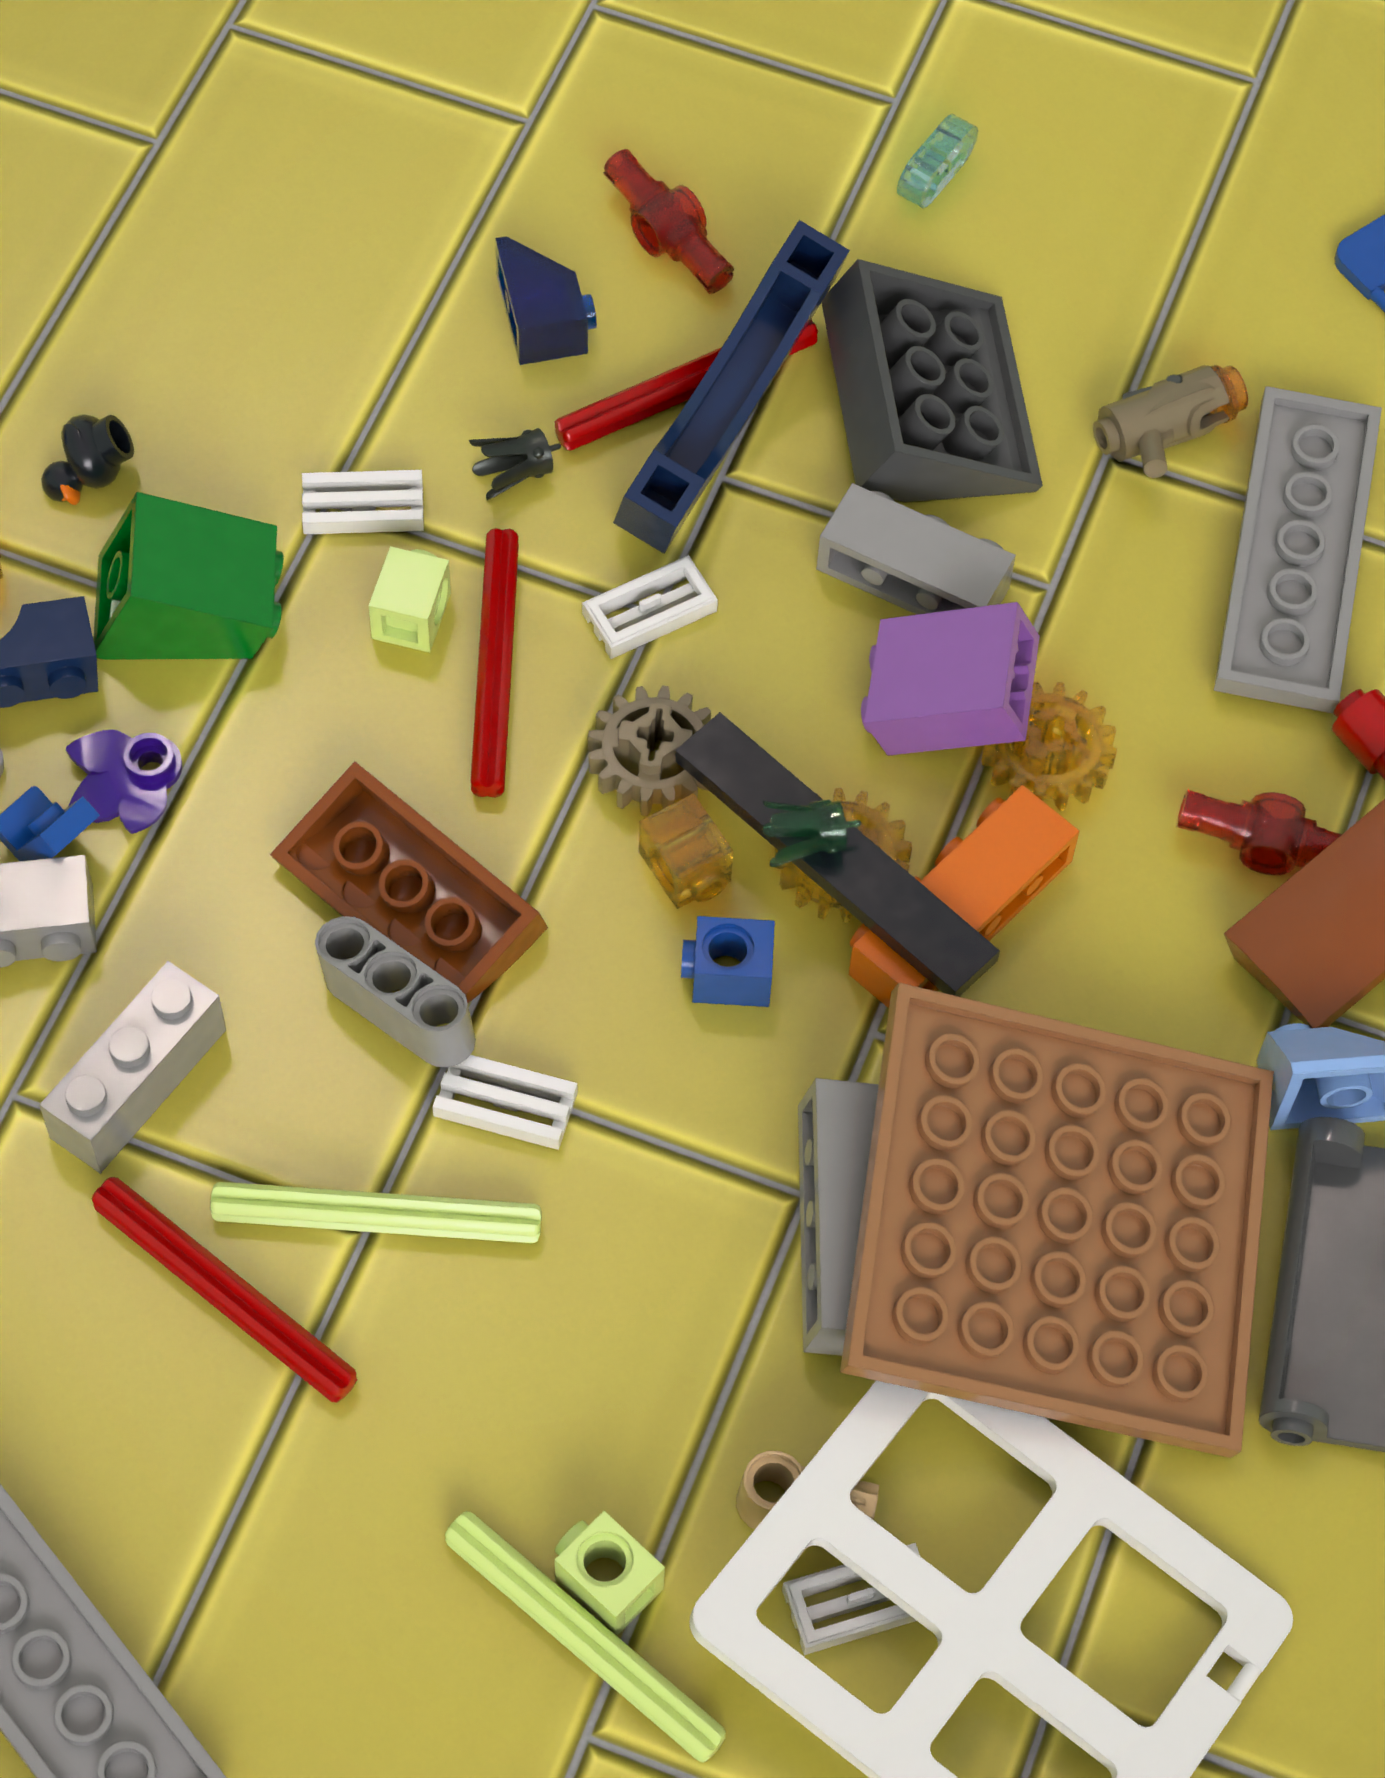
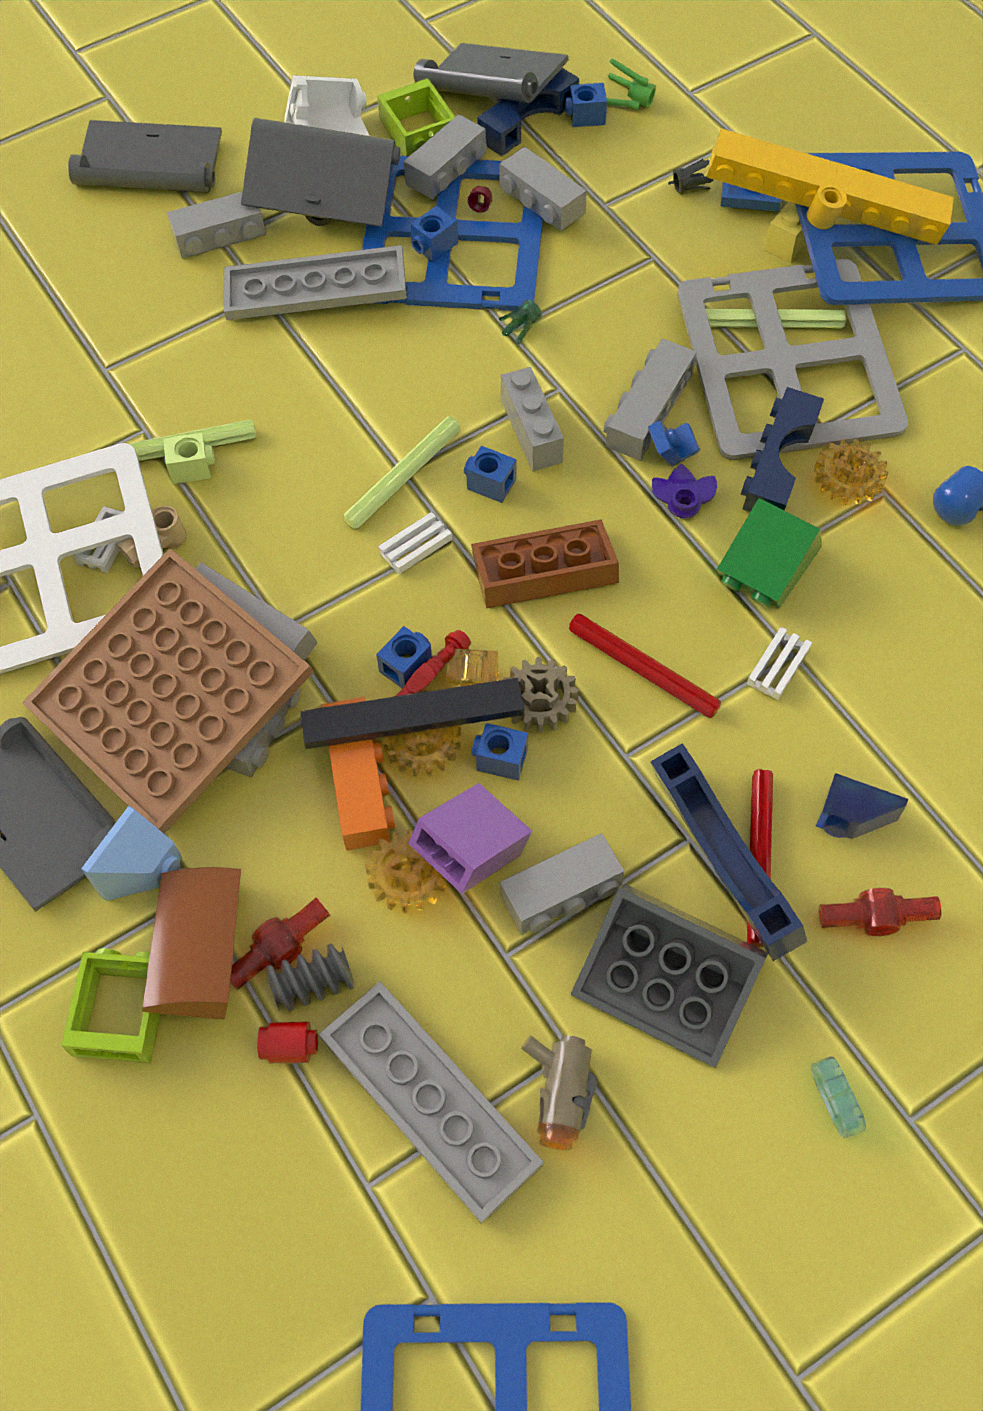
camera: 130 degrees right, 0 degrees up
black animal [41,414,134,505] -> none
red axle [92,1177,358,1403] -> none
light grey beam [315,916,476,1067] -> none
yellowish green brick [369,546,451,653] -> none
pearl dark grey piece [469,428,561,500] -> none
white tile [582,555,718,659] -> none
clear green piece [762,799,861,867] -> none
none -> dark grey piece [266,943,355,1012]
none -> red piece [394,630,471,697]
none -> blue brick [464,446,517,503]
none -> blue brick [471,723,528,781]

